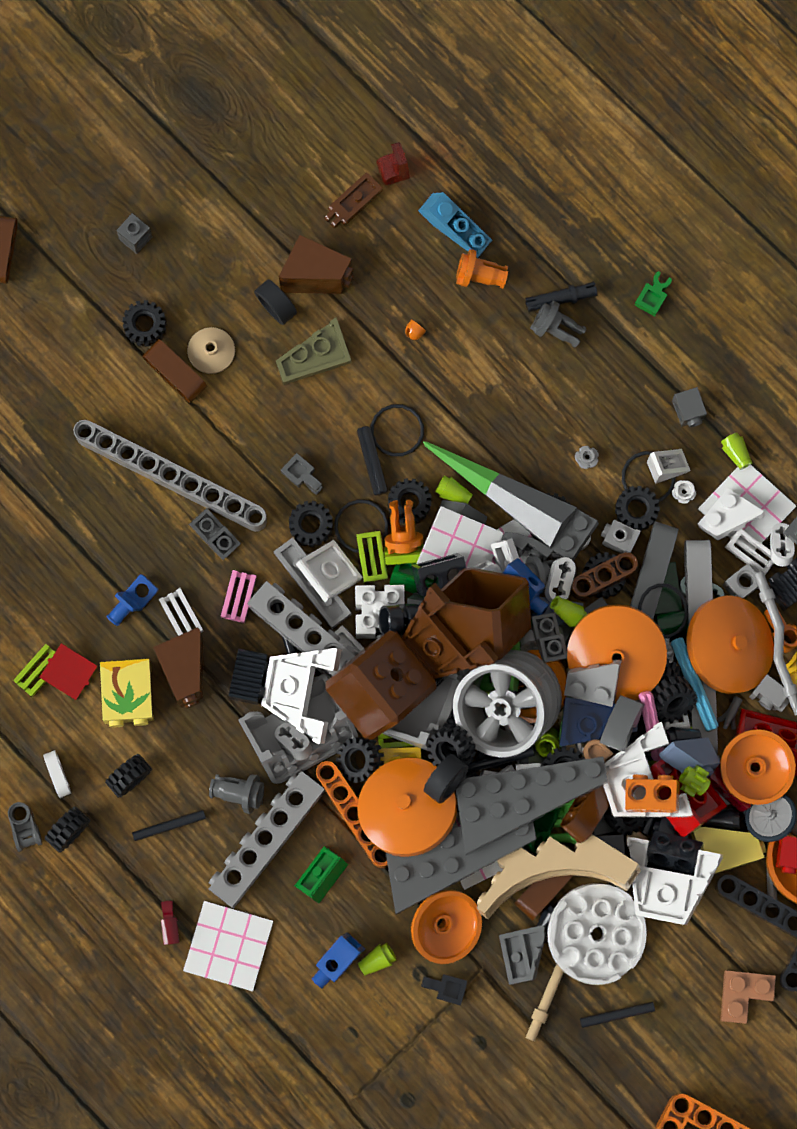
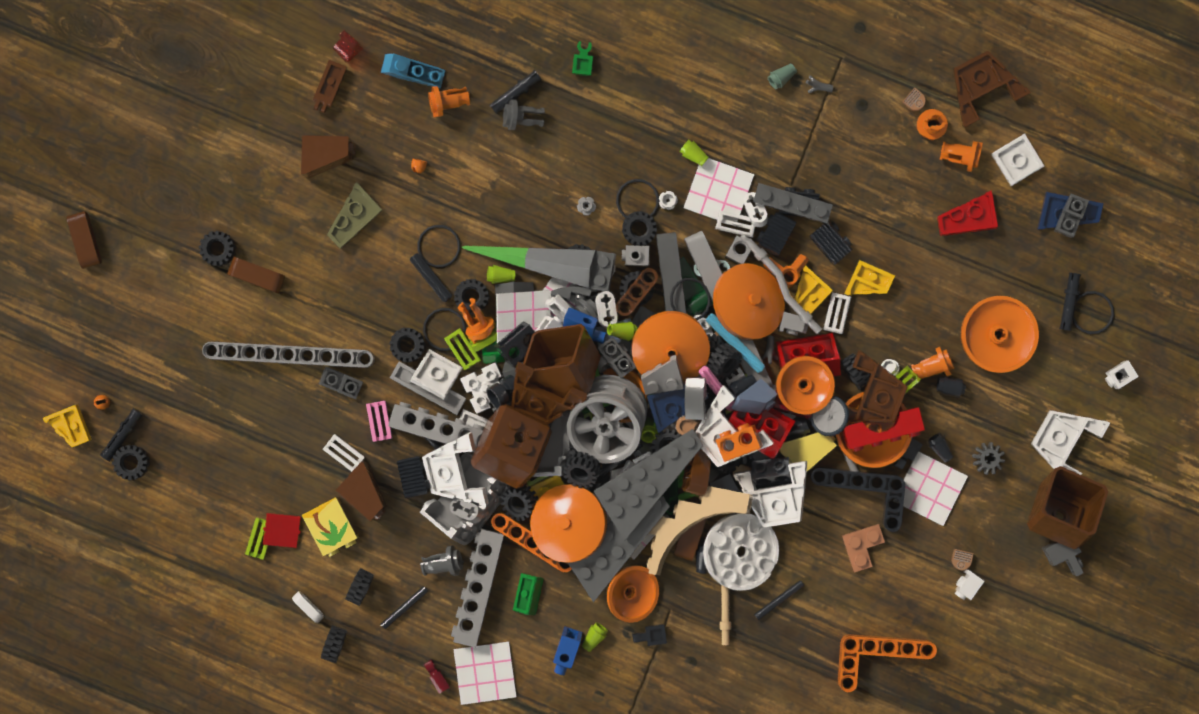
camera: 20 degrees left, 10 degrees up
dark grey piece [8,802,43,852] -> none
blue bracket [107,574,158,626] -> none
dark grey brick [116,213,152,254] -> none
tan dish [187,327,235,374] -> none
black tyre [254,279,297,325] -> none
dark grey plate [281,453,323,495] -> none
black tyre [423,754,469,804] -> none
dark grey wing [499,925,547,985] -> none
white slope [647,449,690,484] -> none
dark grey brick [672,387,707,427] -> none
lime gear [679,765,711,797] -> none
white wing [698,488,765,540] -> none

